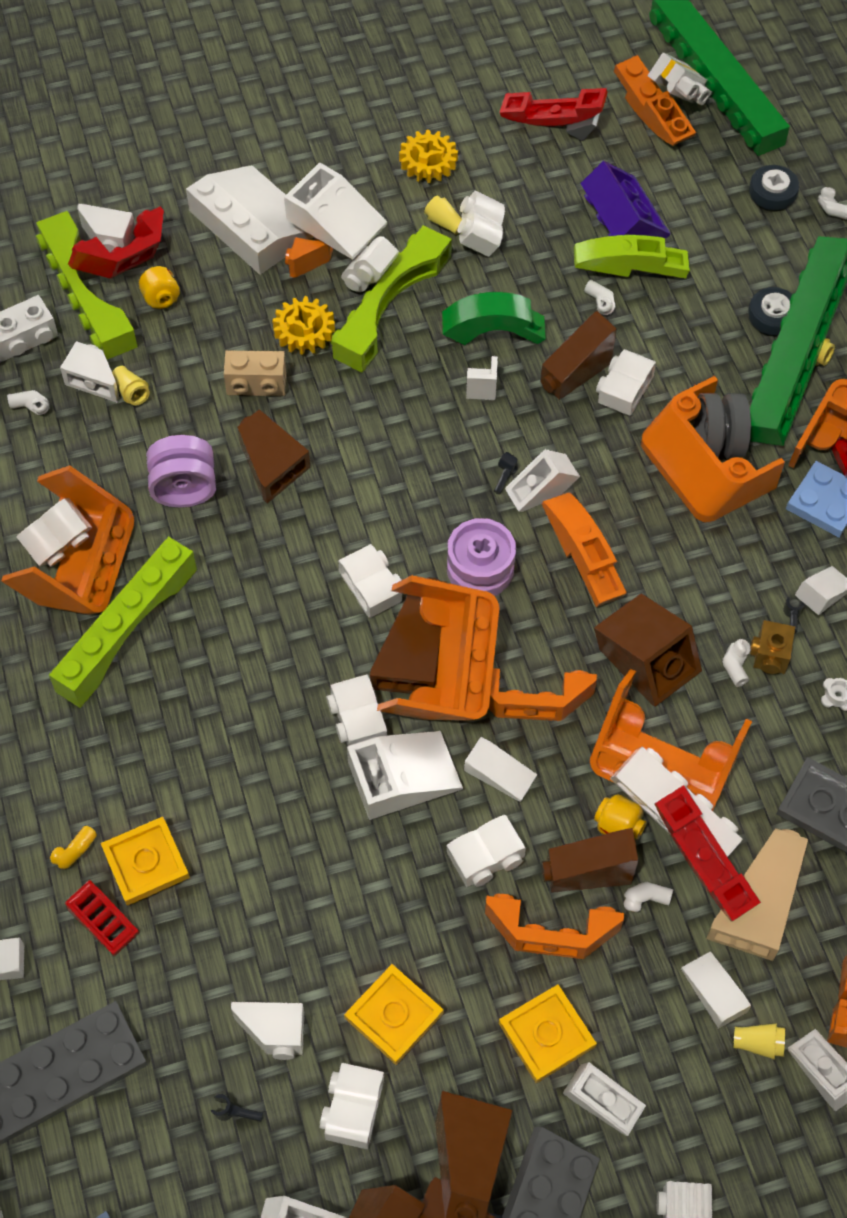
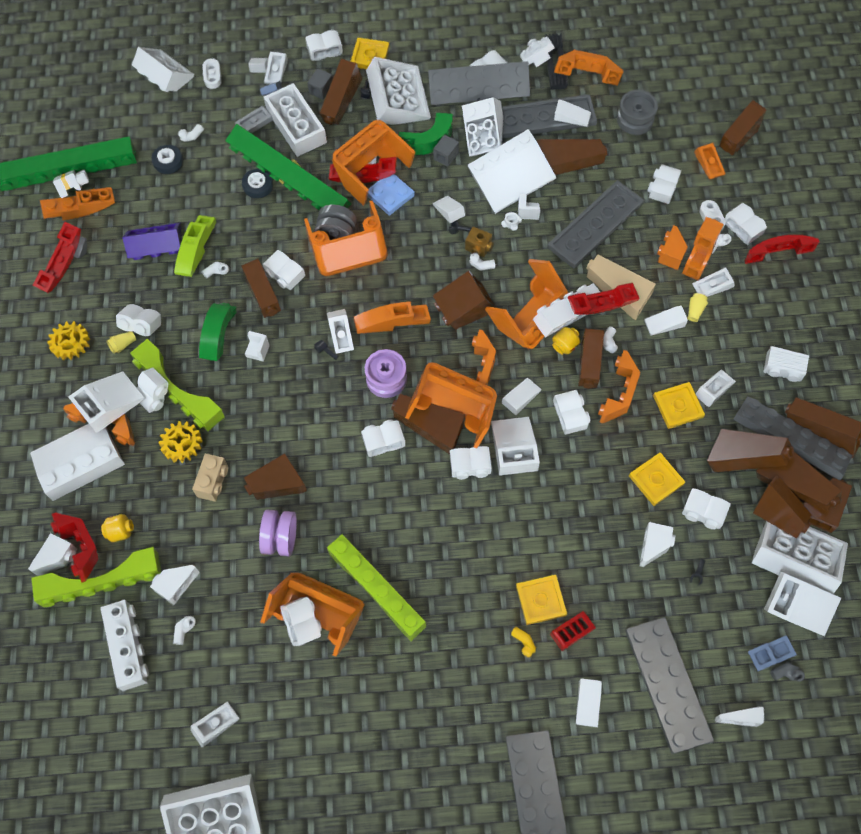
camera: 75 degrees left, 5 degrees up
light yellow cone [112,366,150,406] -> none

